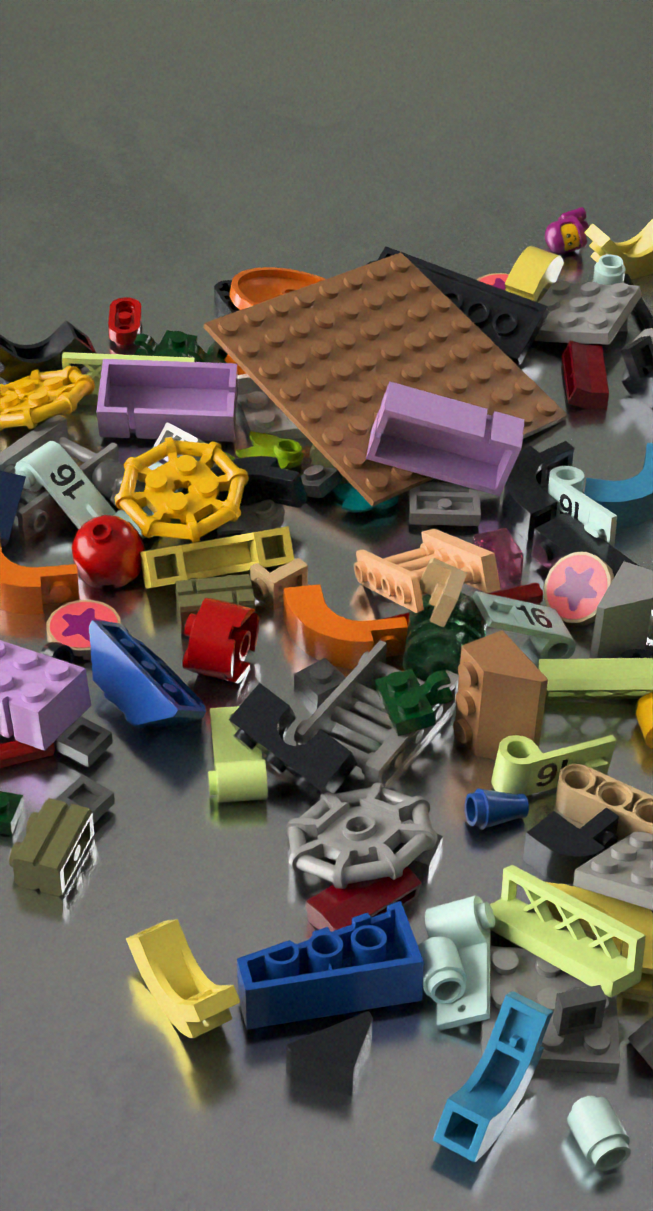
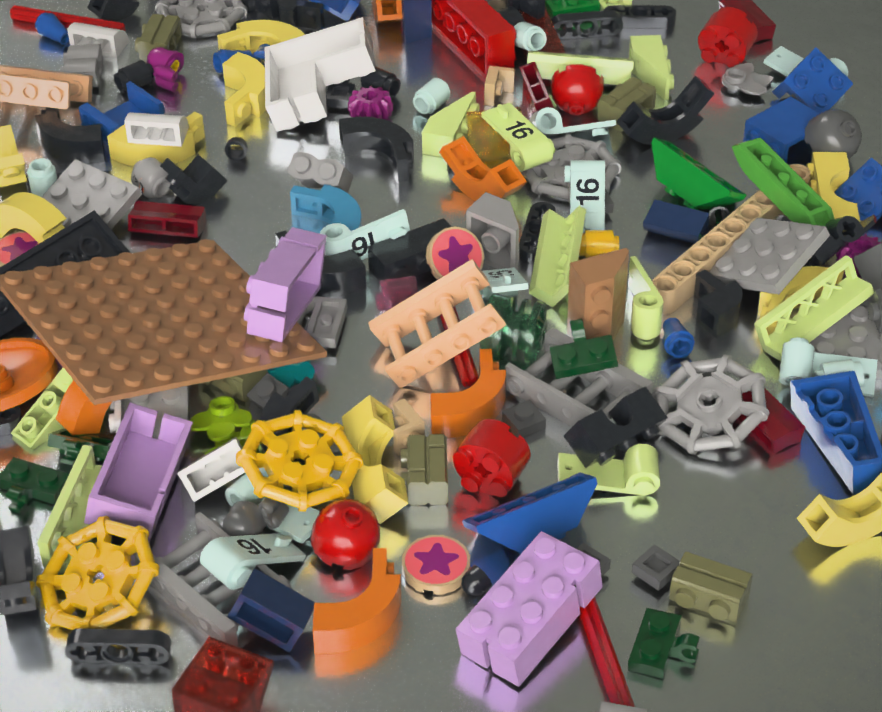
camera: 80 degrees left, 0 degrees up
tan bracket [419,558,467,627] -> none

